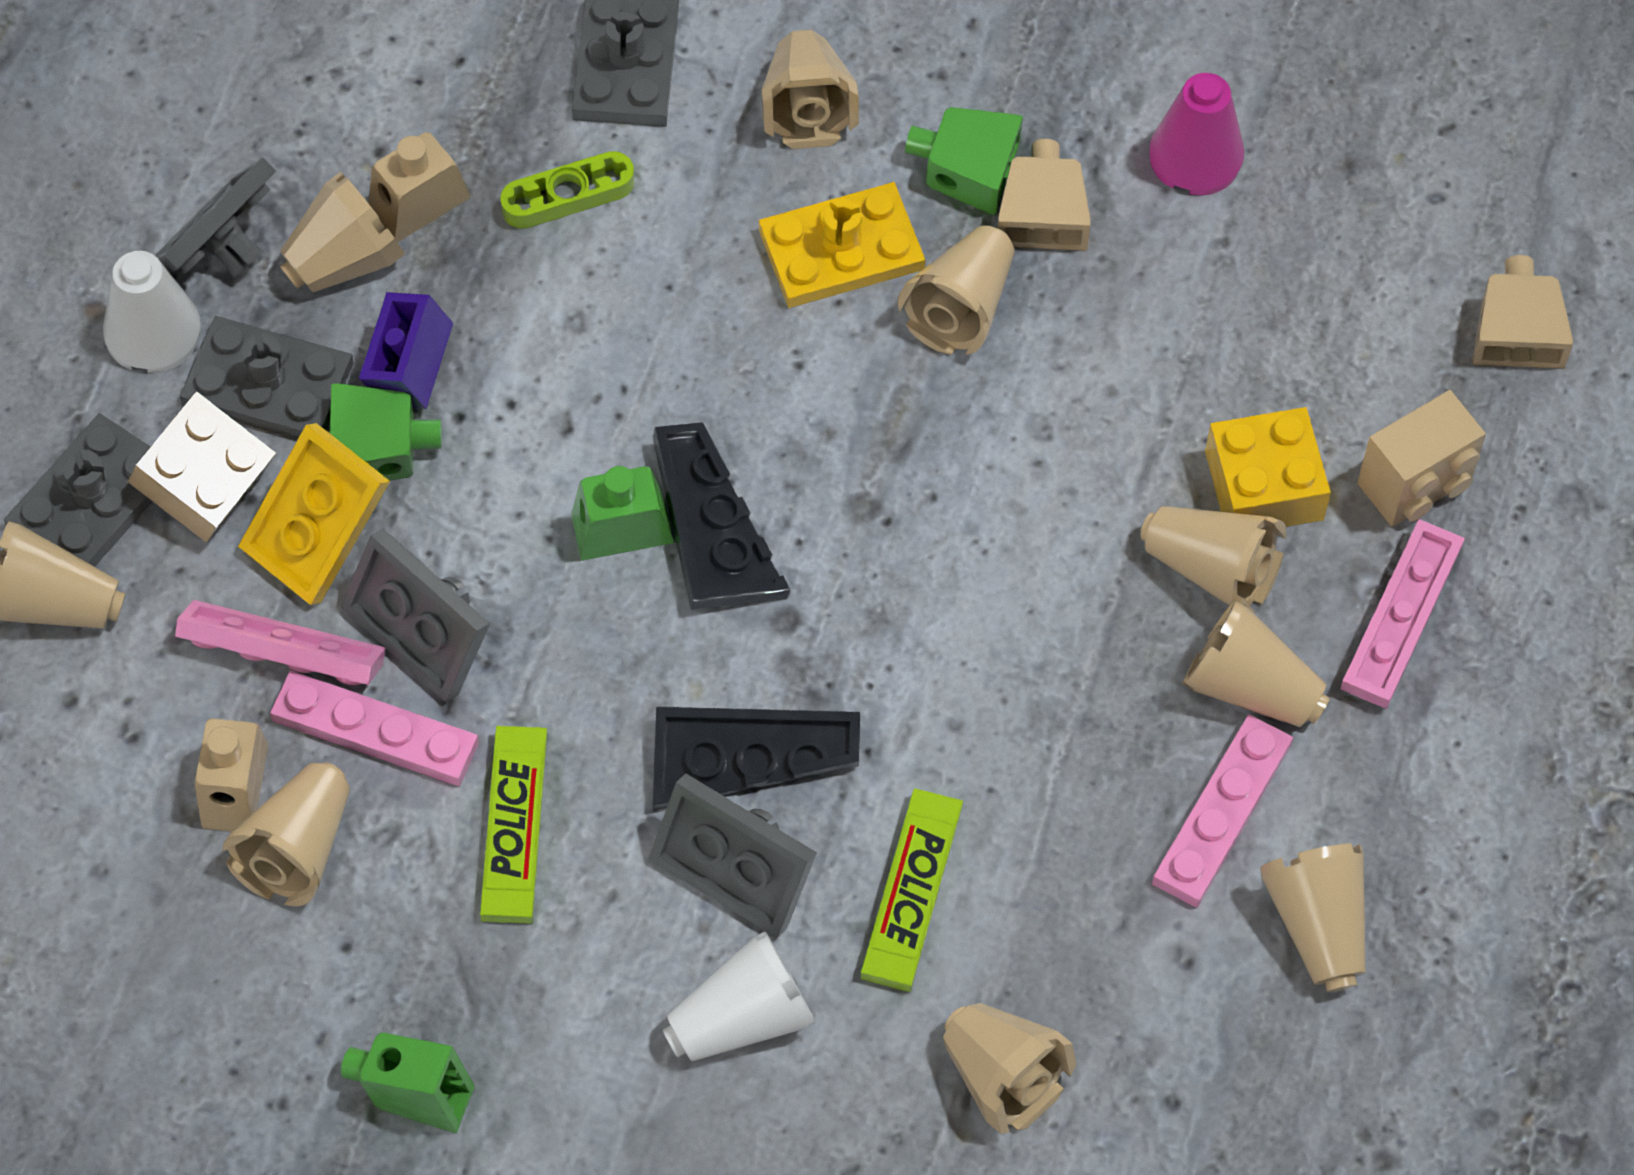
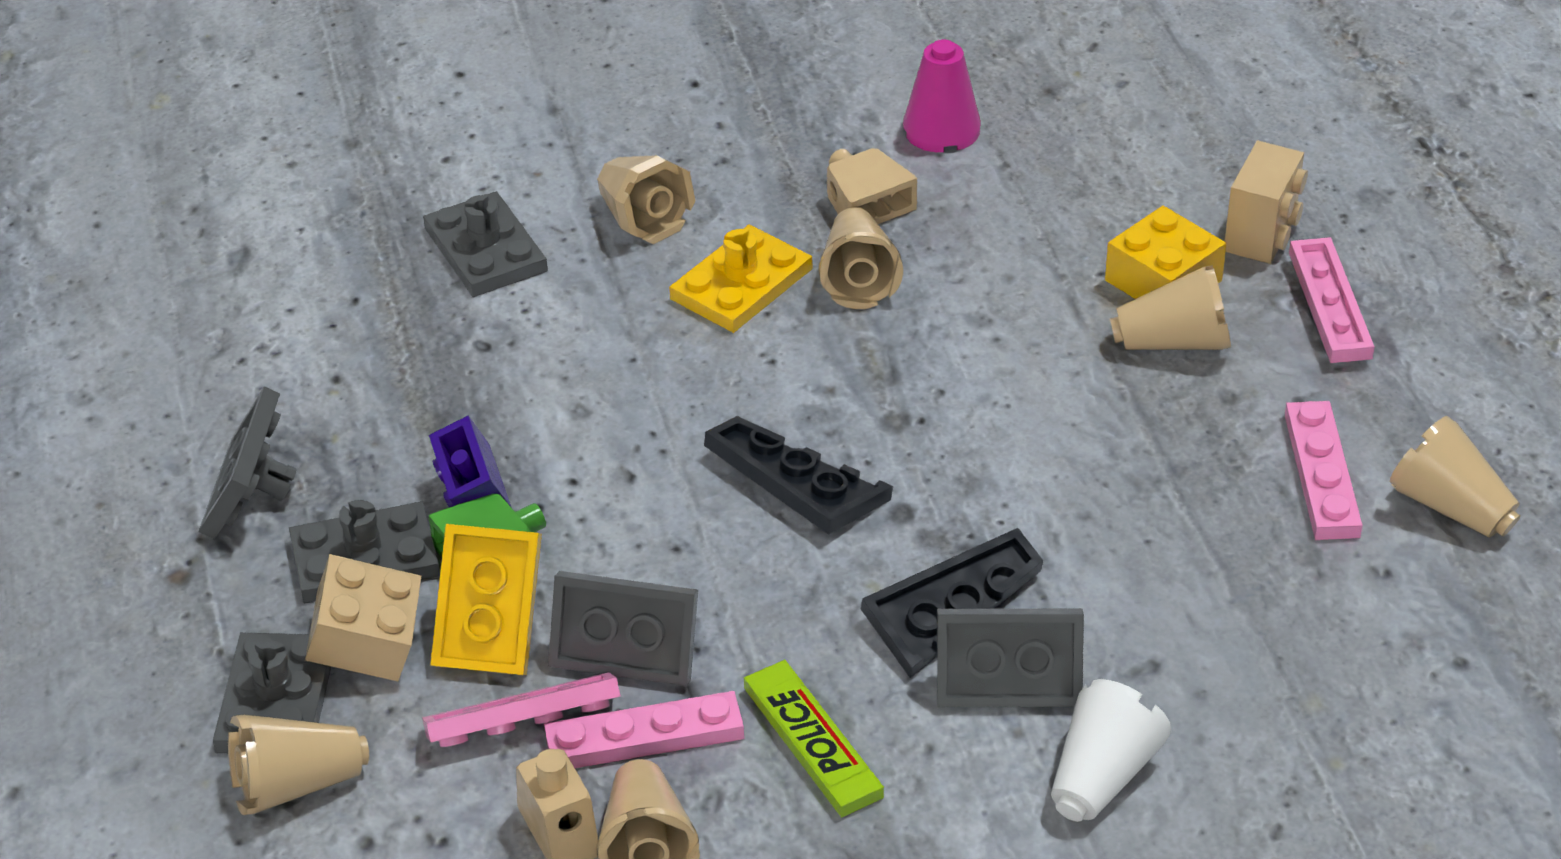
camera: 30 degrees left, 20 degrees down
white cone [103,251,201,373] -> none
tan cone [280,172,405,293] -> none
tan torso [368,132,470,242] -> none
lime beam [500,151,635,229] -> none
bright green torso [571,466,674,561] -> none
lime tile [860,788,963,992] -> none
bright green torso [905,107,1023,215] -> none
tan cone [943,1003,1077,1134] -> none
tan cone [1183,600,1330,727] -> none
tan torso [1472,255,1573,369] -> none

